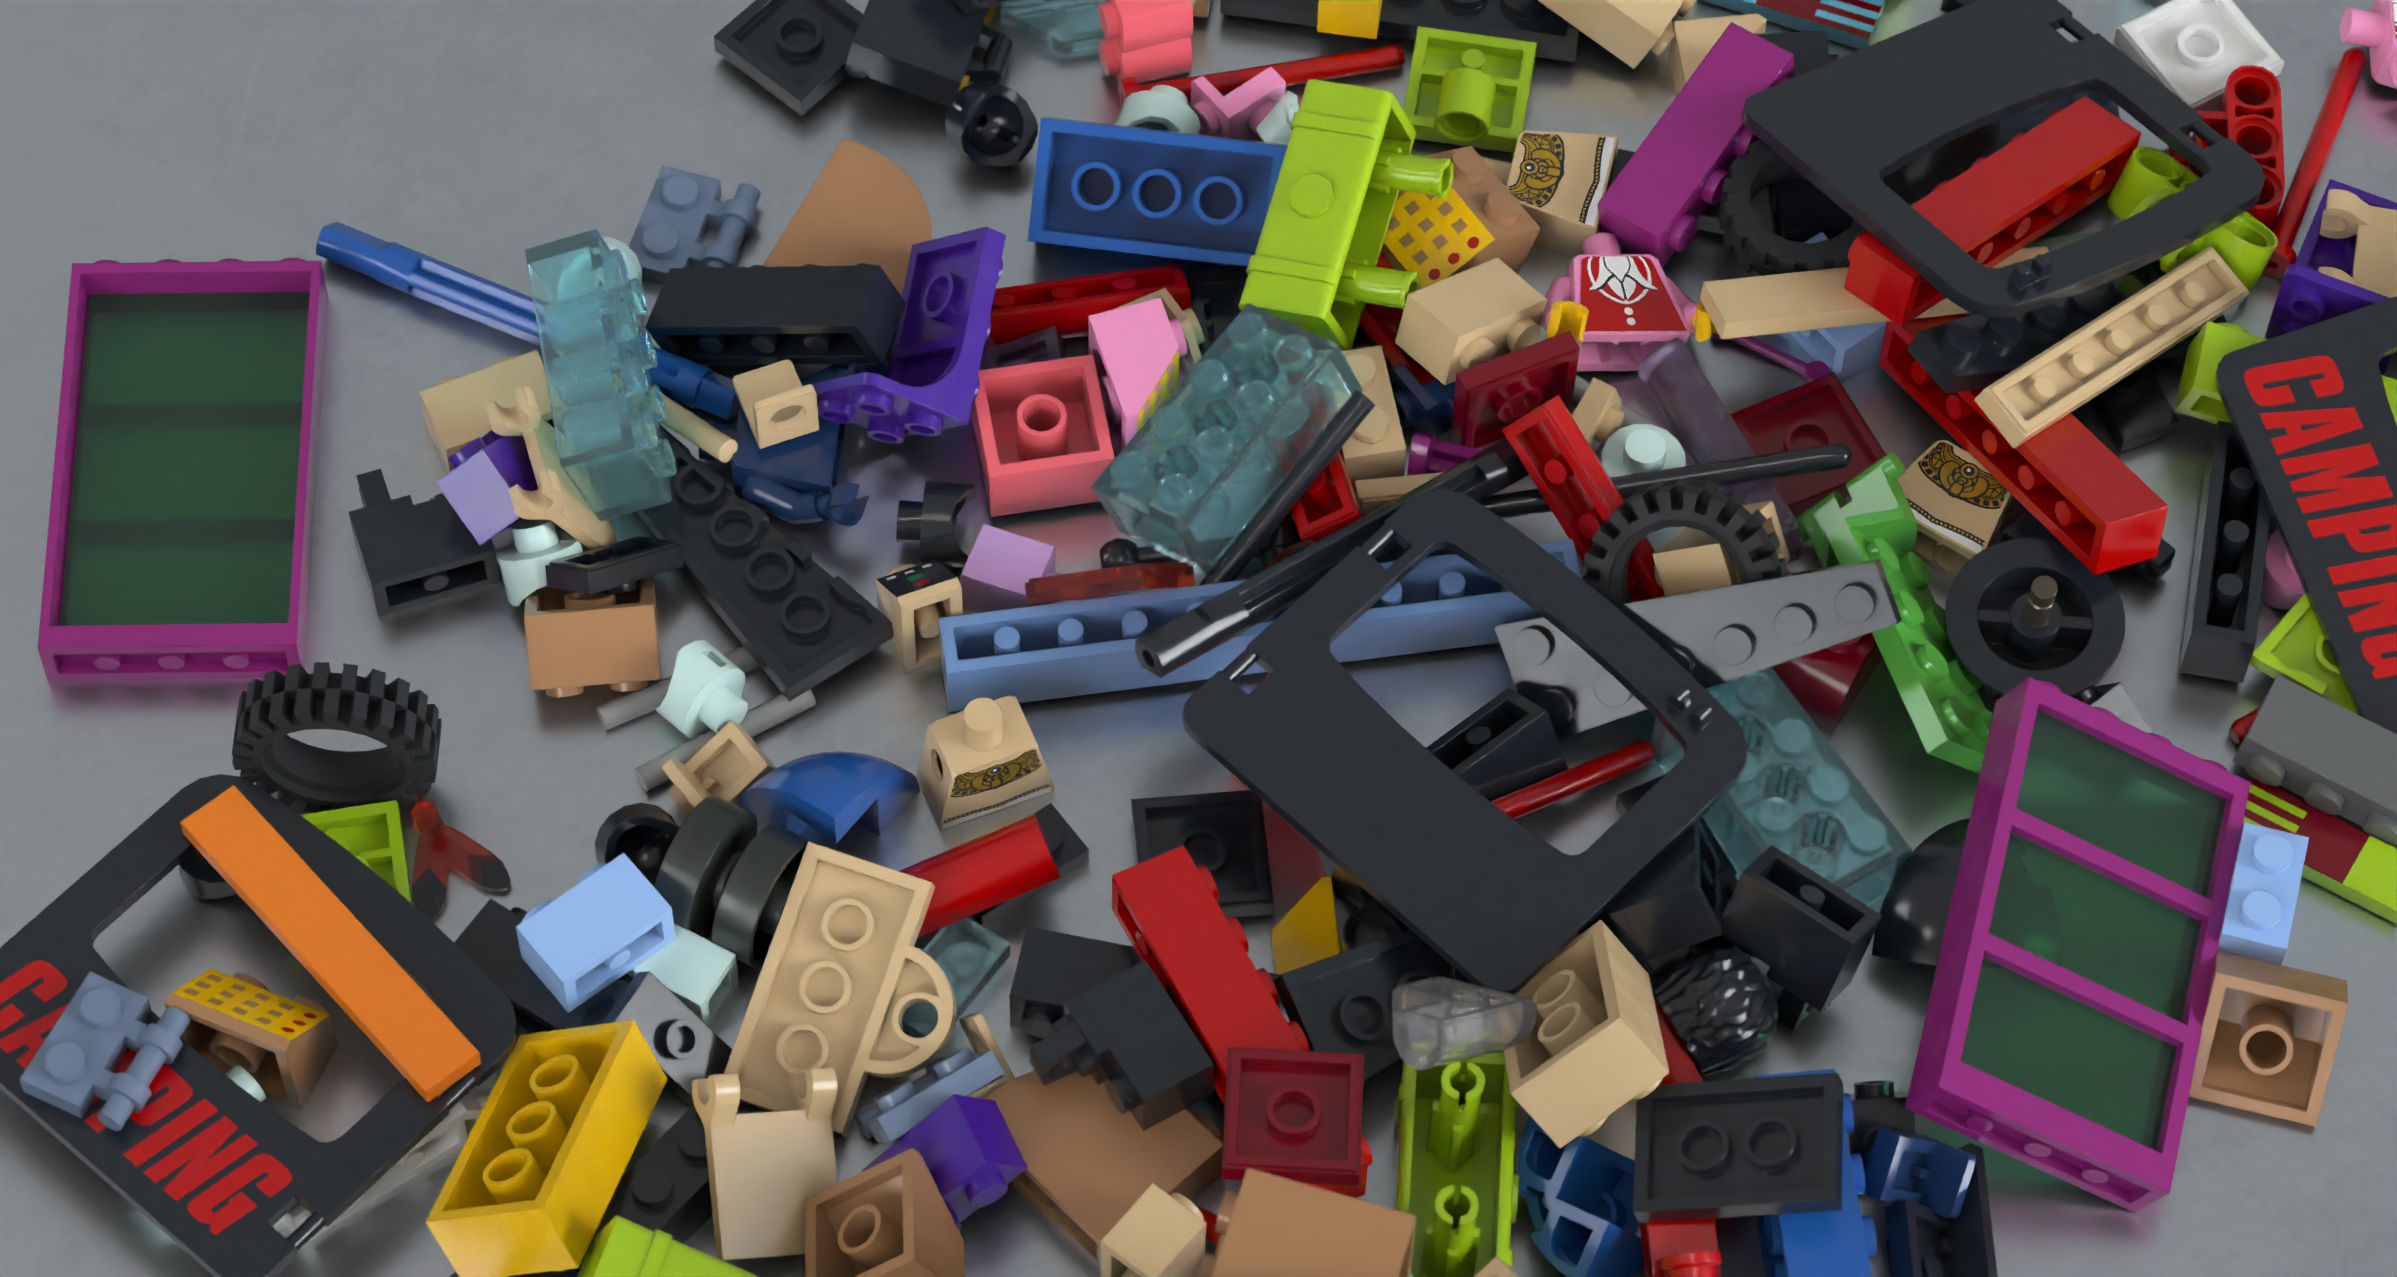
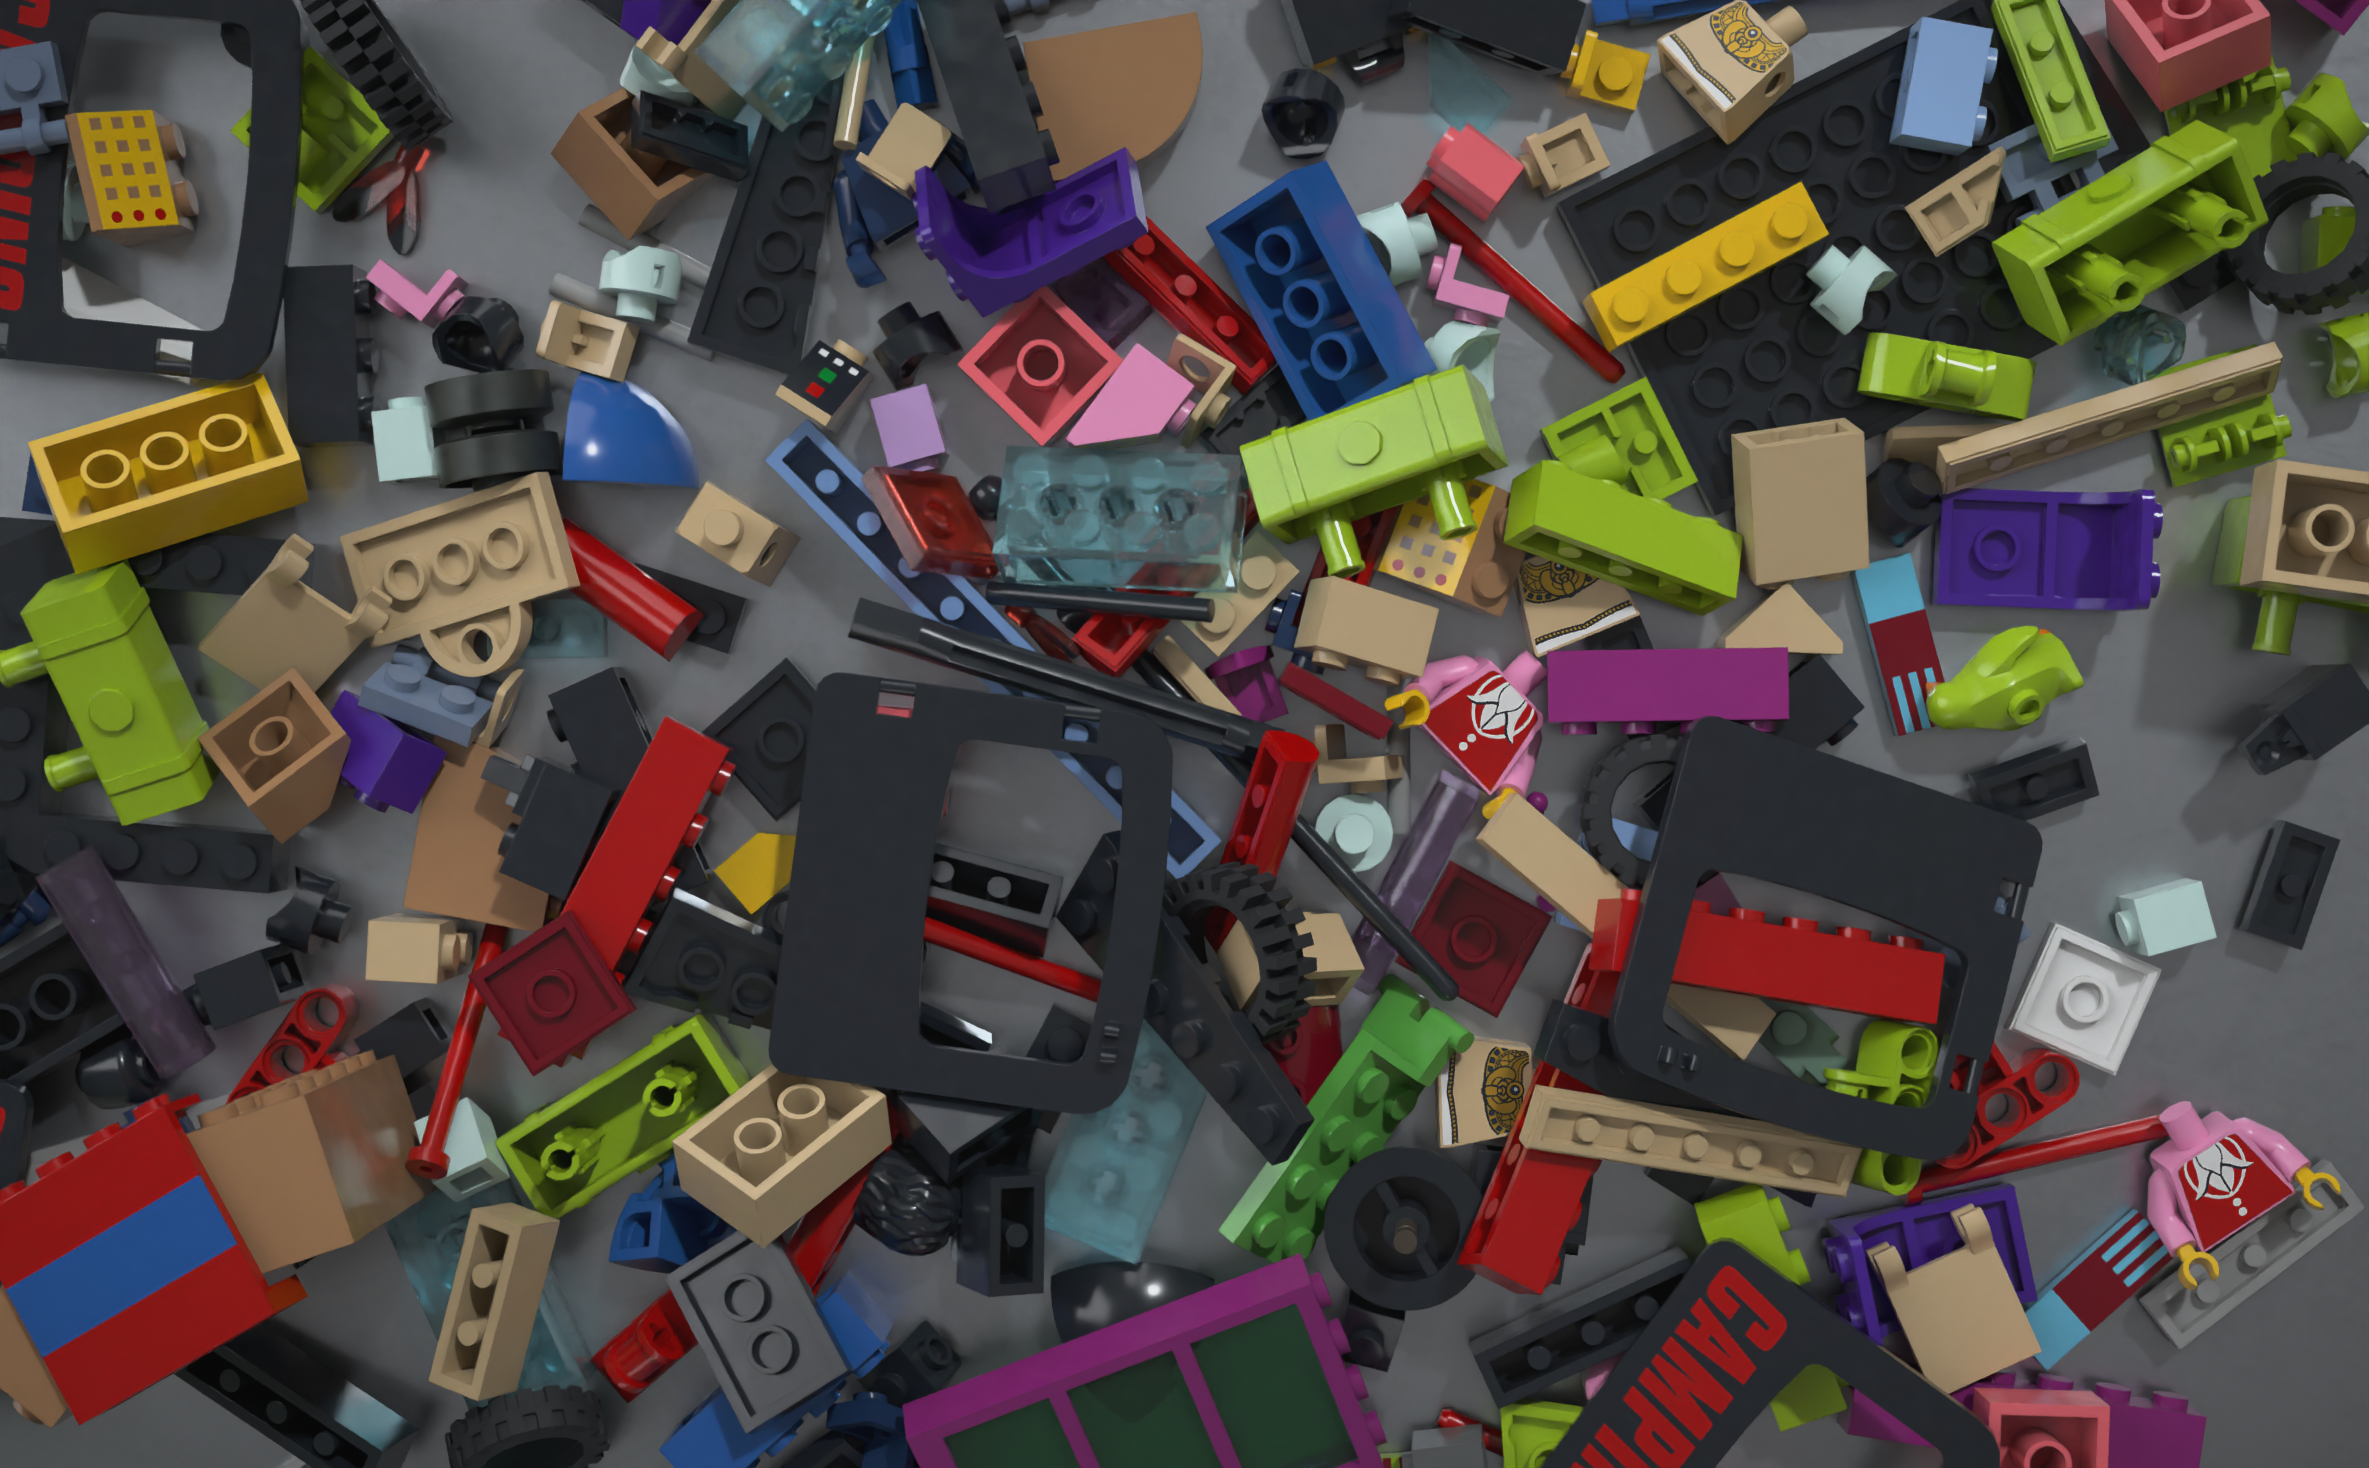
camera: 60 degrees right, 30 degrees up
orange tile [180,785,481,1103] -> none
light blue brick [516,853,676,1013] -> none
plate [602,971,732,1107] -> none
clear brick [1392,976,1537,1070] -> none
none -> bright pink bracket [366,259,468,329]
none -> lime brick [1503,460,1743,616]

